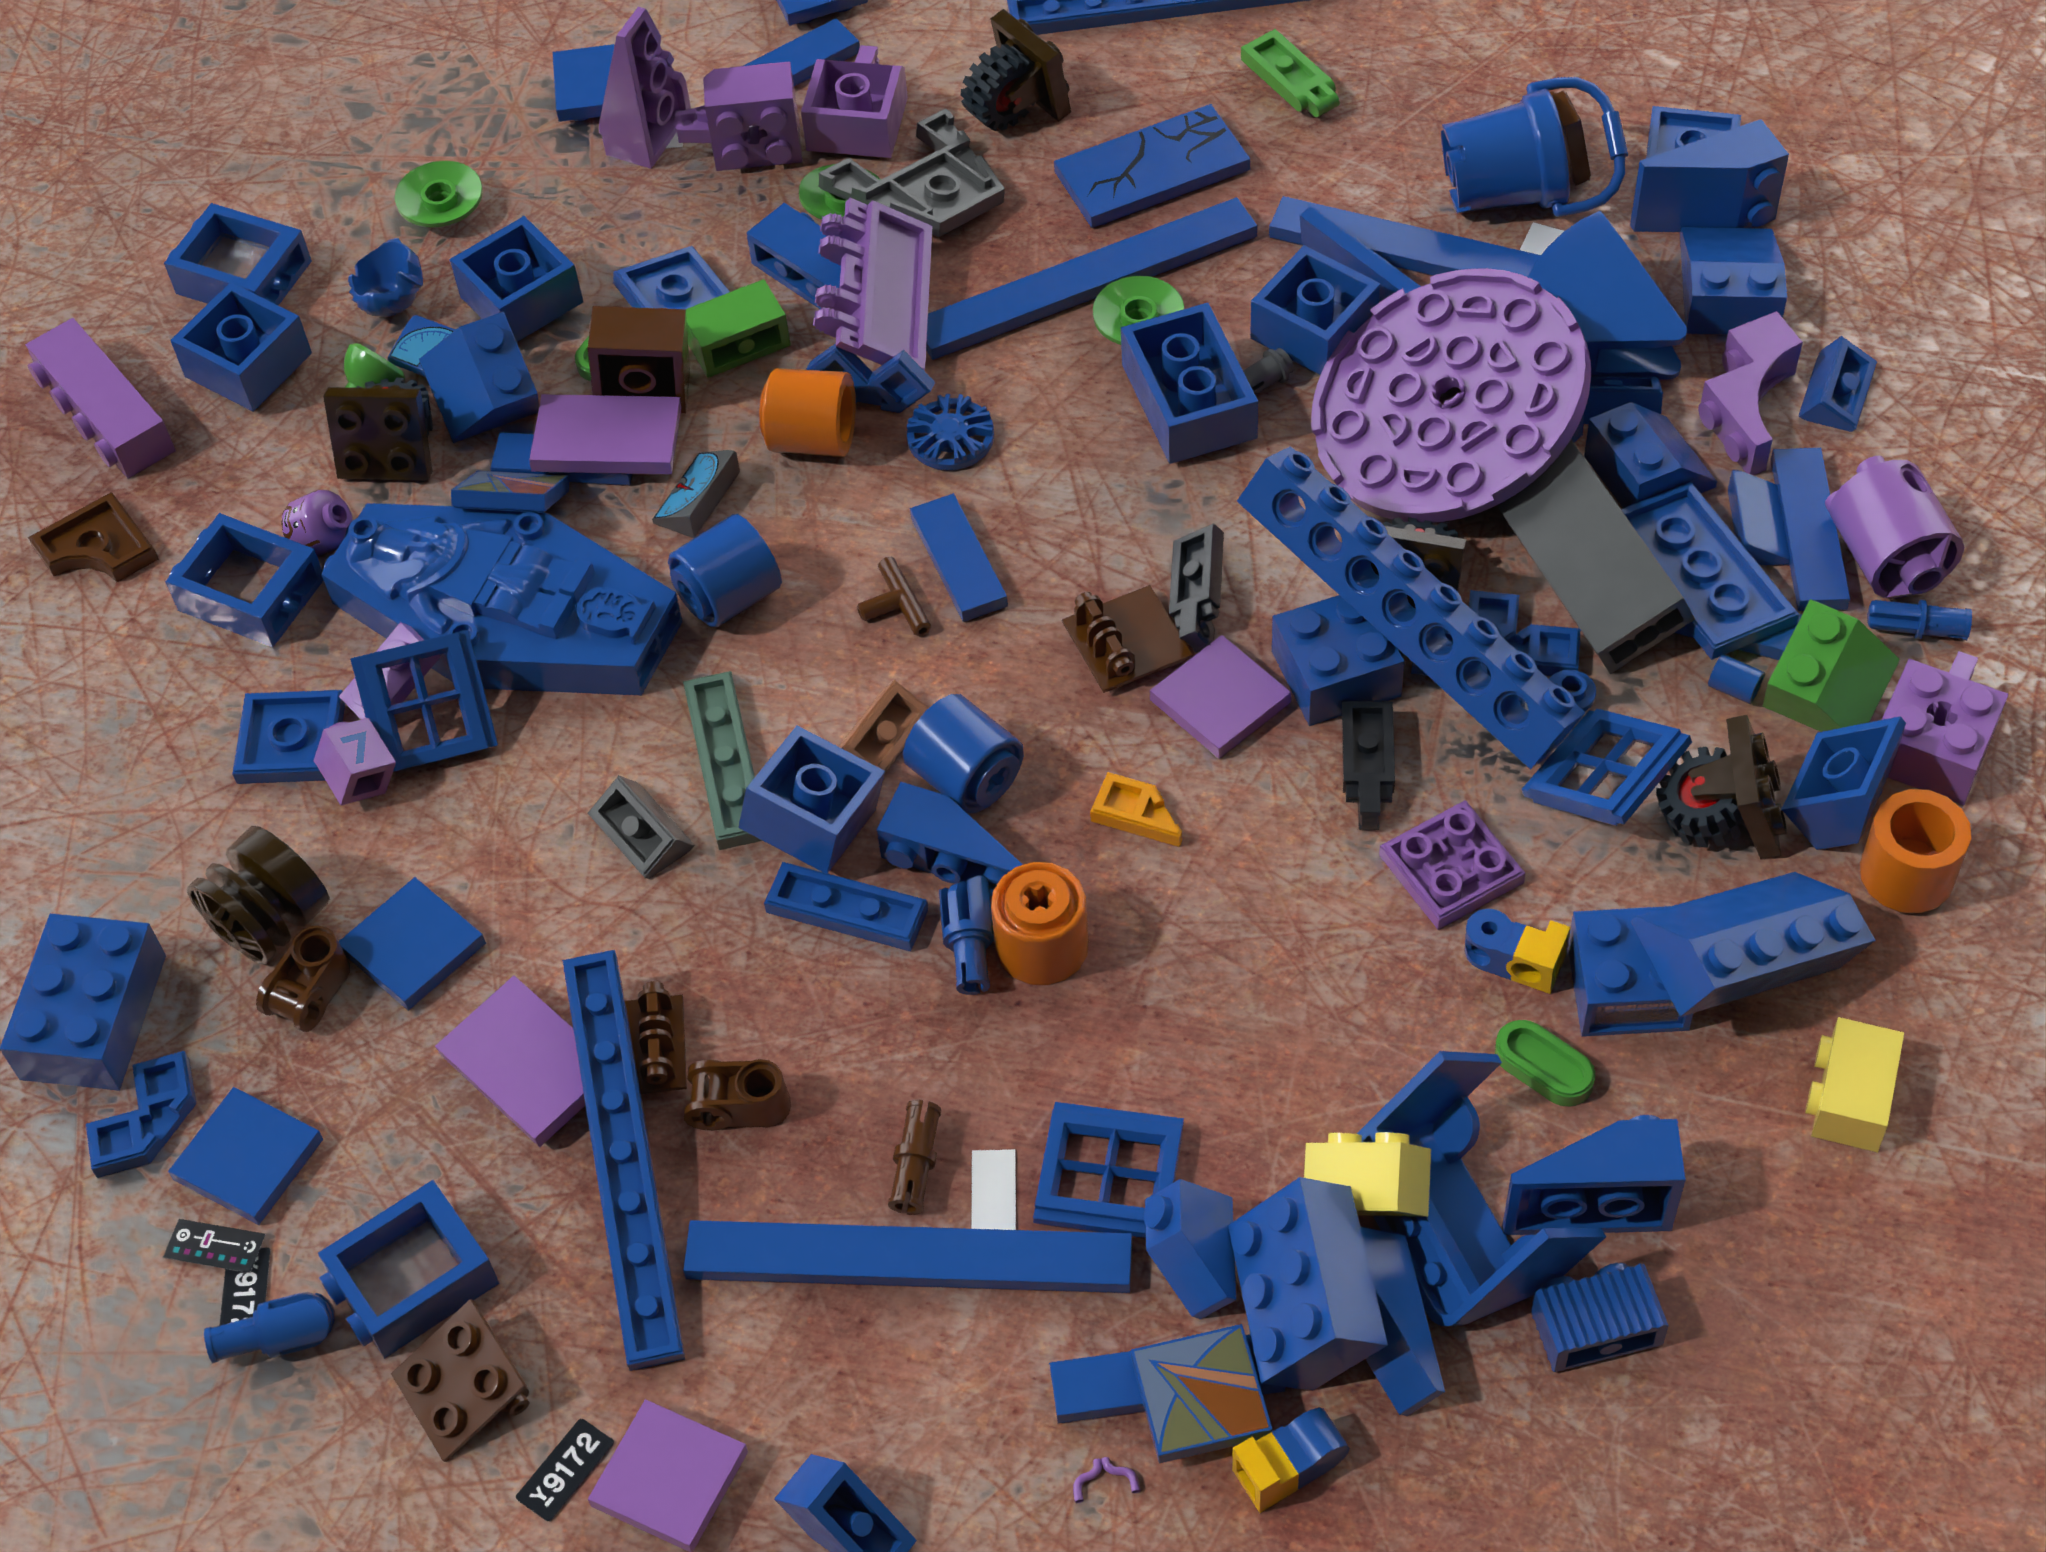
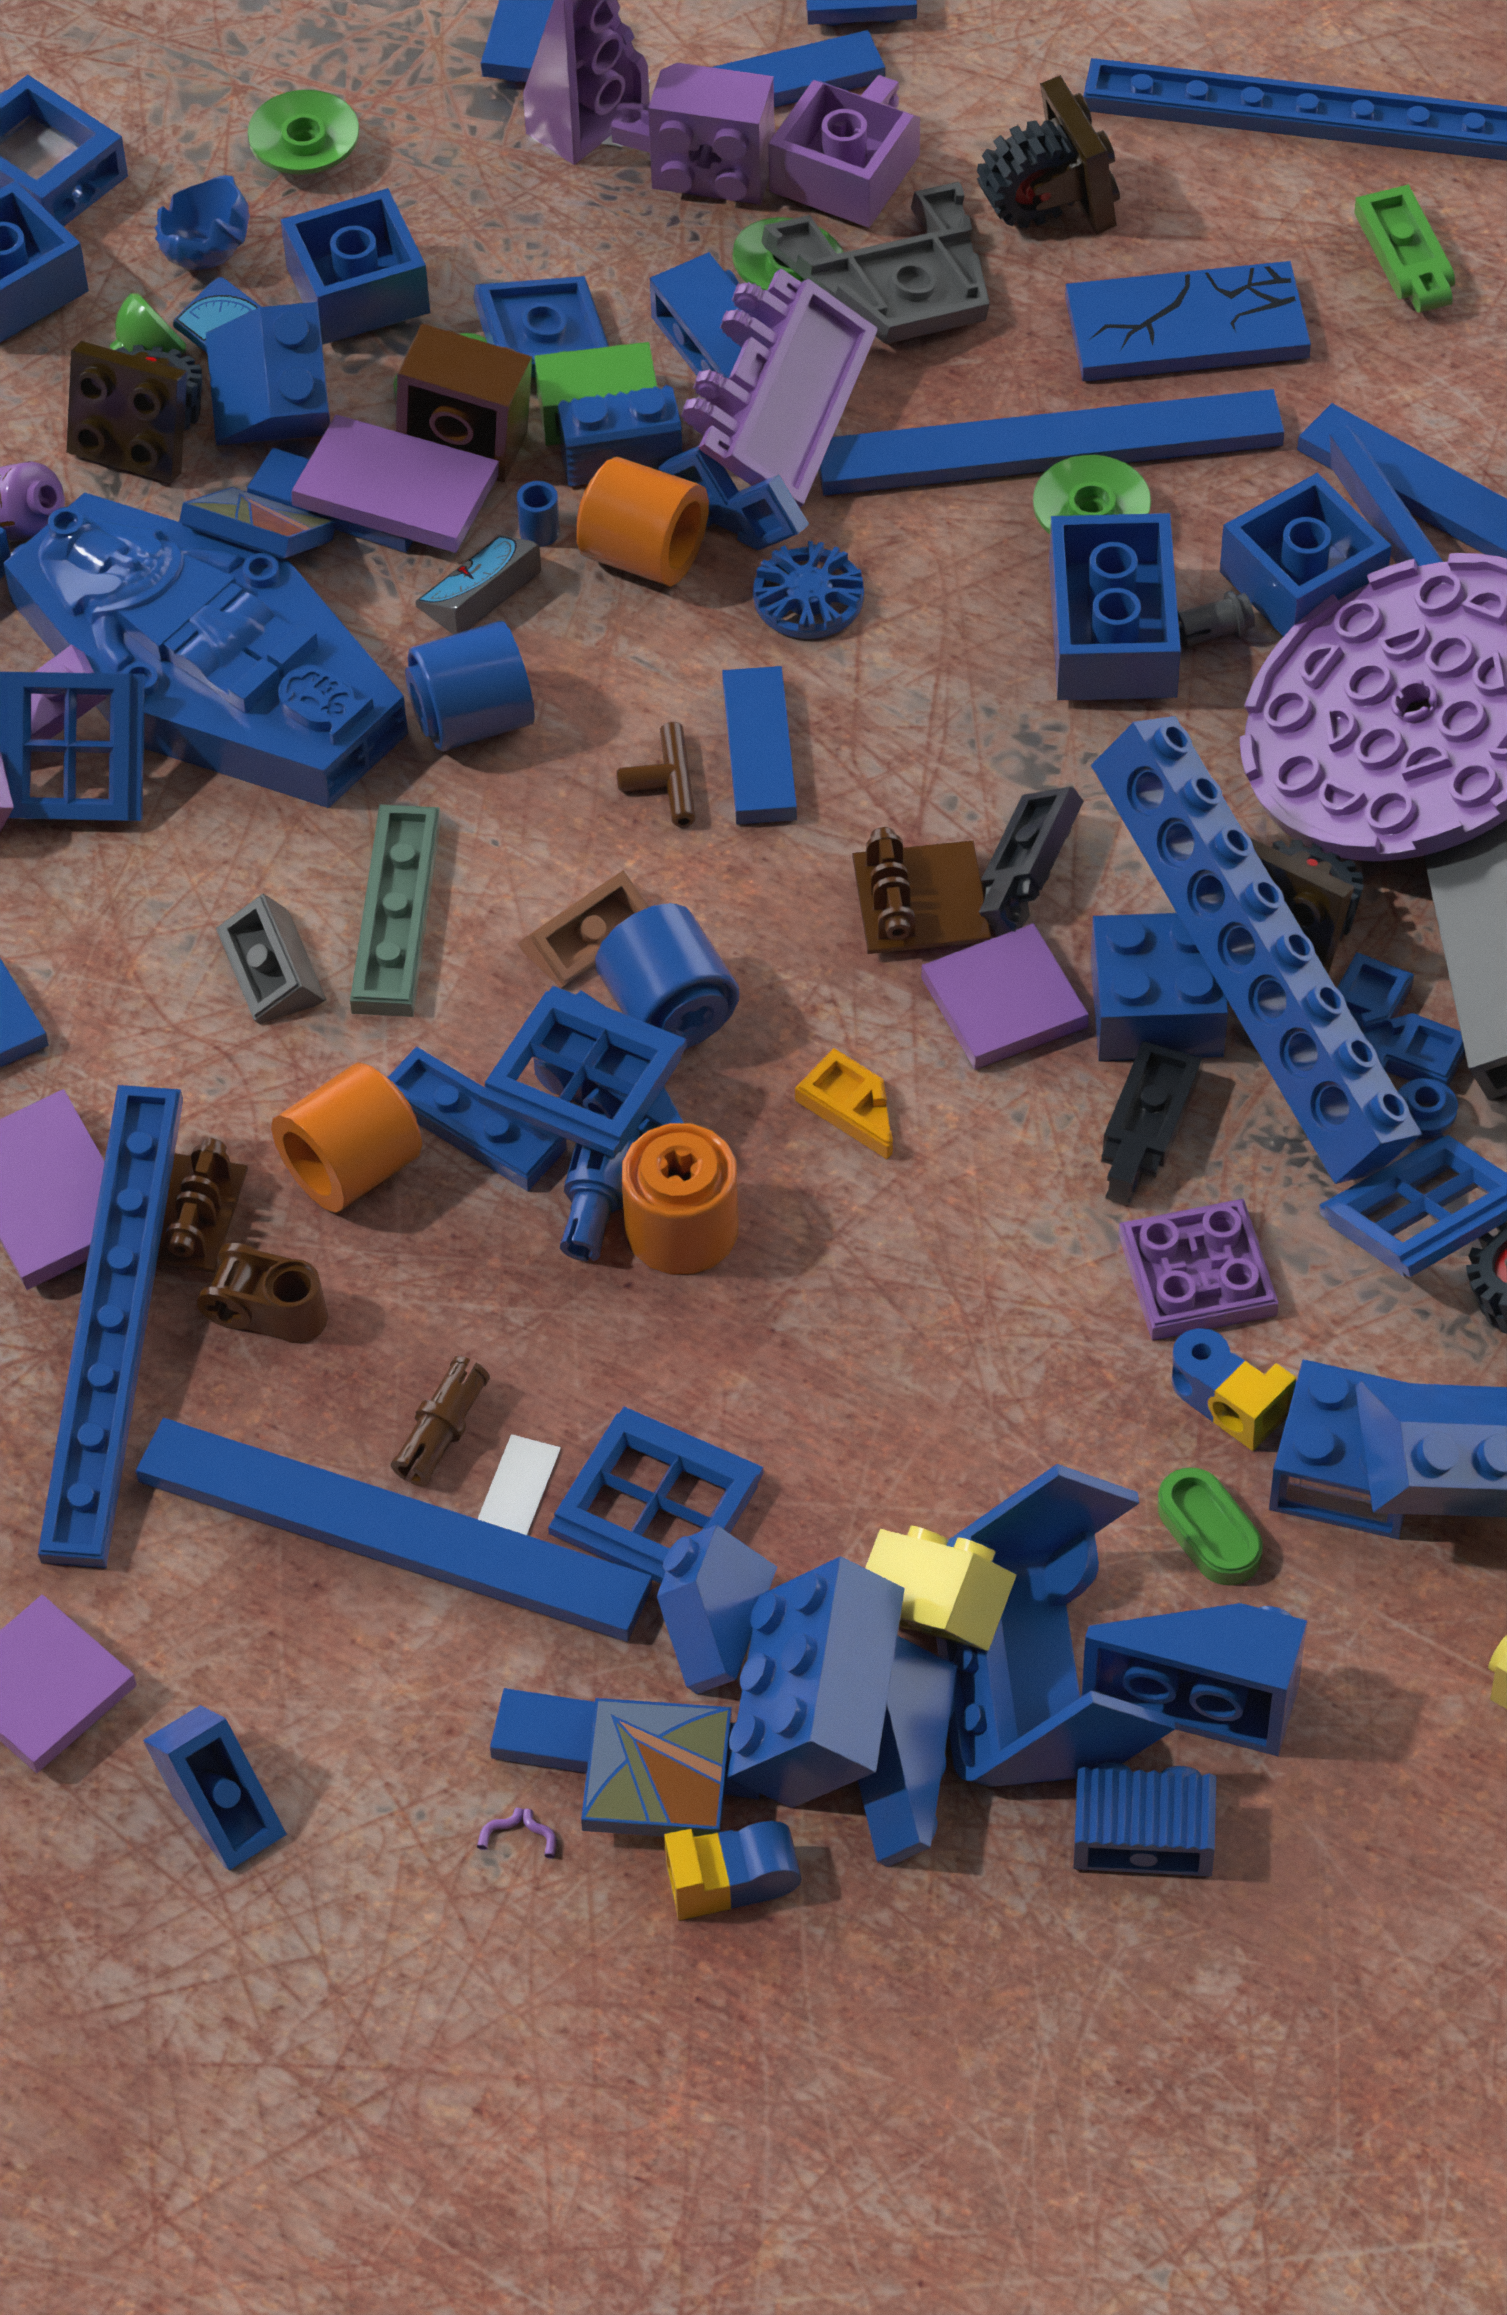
camera: 15 degrees right, 0 degrees up
blue brick [738,725,885,874] -> none
none -> orange piece [271,1062,423,1213]
none -> blue piece [479,986,687,1158]
none -> blue hinge [517,481,560,547]
none -> blue brick [558,385,683,486]

